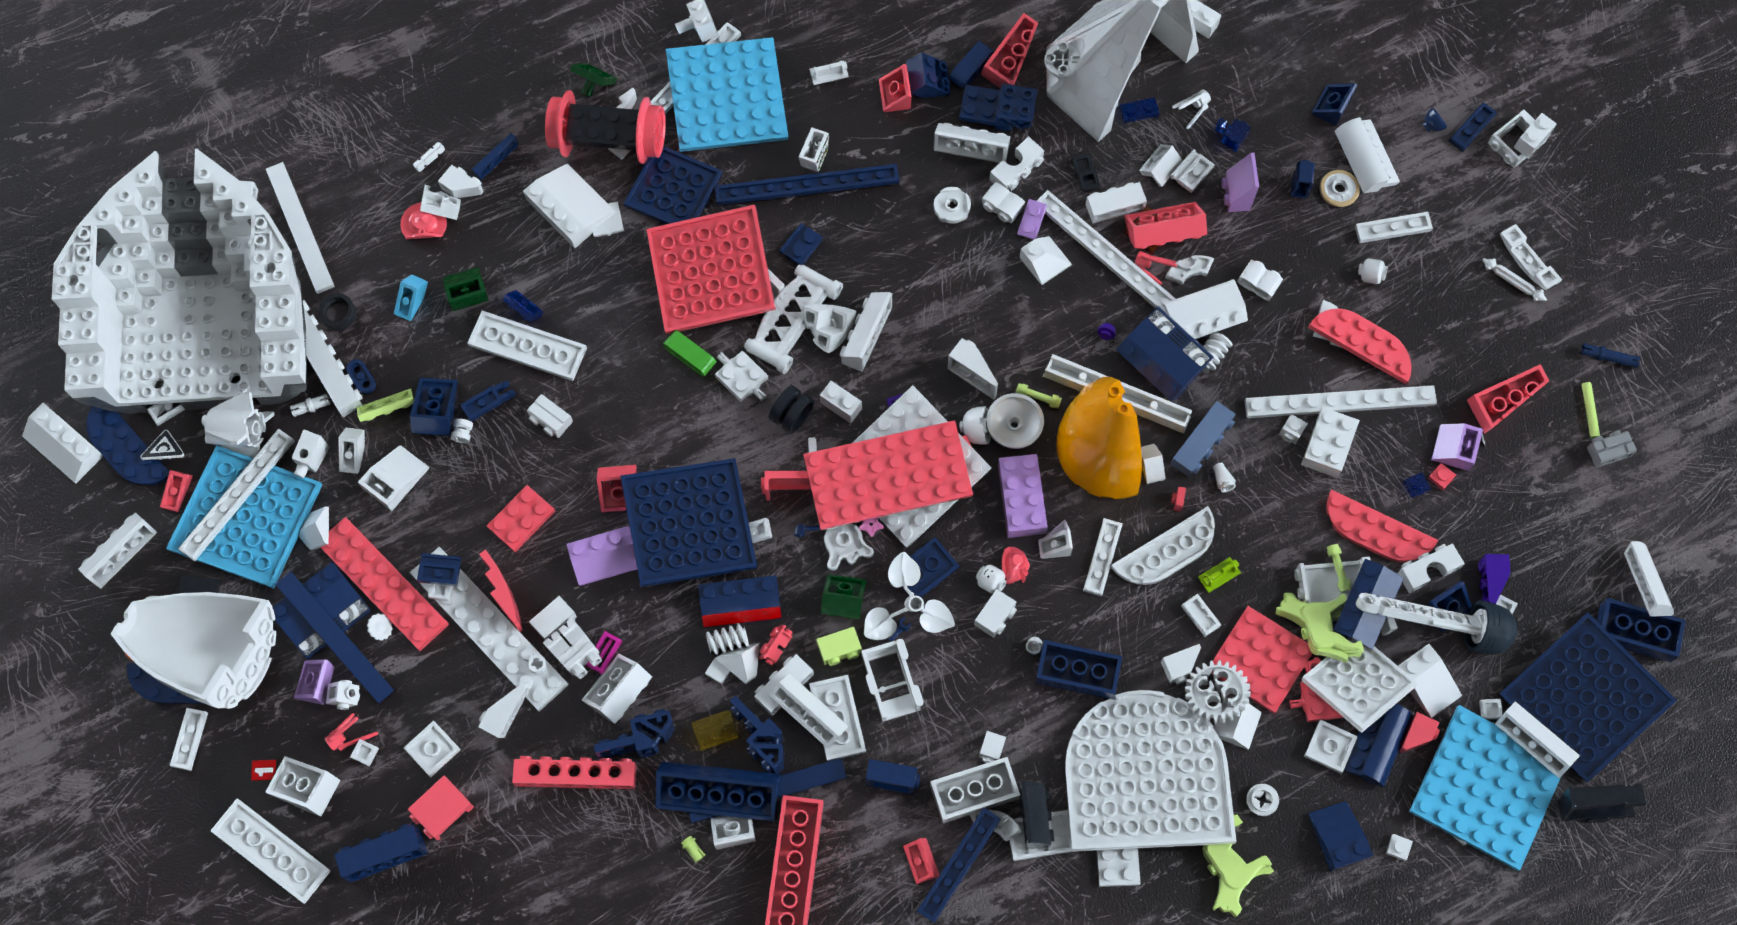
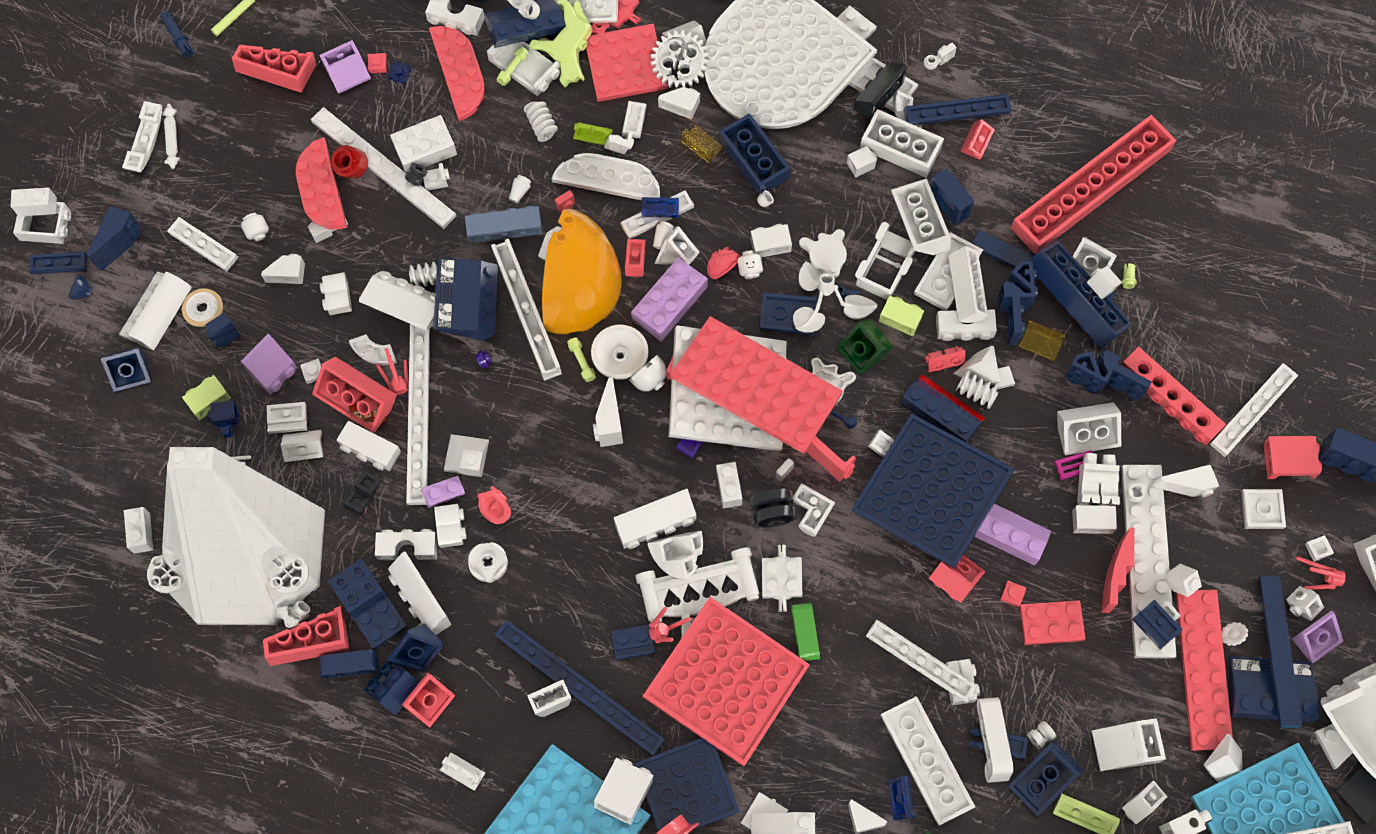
camera: 135 degrees left, 0 degrees up
none -> dark blue slope [87,206,141,271]
none -> yellowish green brick [182,375,231,420]
none -> white slope [261,254,305,284]
none -> white plate [276,601,310,628]
none -> white plate [300,359,321,384]
none -> red piece [331,145,368,179]
none -> dark blue slope [388,623,444,672]
none -> black wheel [405,163,428,186]
none -> coral hat [477,486,511,524]
none -> white piece [524,102,558,142]
none -> white brick [594,758,653,825]
none -> white bracket [604,131,634,154]
none -> coral slope [625,239,646,277]
none -> clear blue plate [642,197,679,218]
none -> coral plant [649,607,691,644]
none -> white cone [653,221,674,250]
none -> clear yellow panel [681,126,722,163]
none -> white brick [793,483,835,537]
none -> white tile [799,229,847,278]
none -> white slope [848,799,887,834]
none -> white tile [866,620,978,703]
none -> white slope [891,179,951,255]
none -> white plate [924,43,957,70]
none -> white beam [977,697,1013,783]
none -> coral plate [1000,581,1026,607]
none -> white brick [1087,266,1122,299]
none -> white brick [1166,564,1202,597]
none -> white plate [1210,363,1298,457]

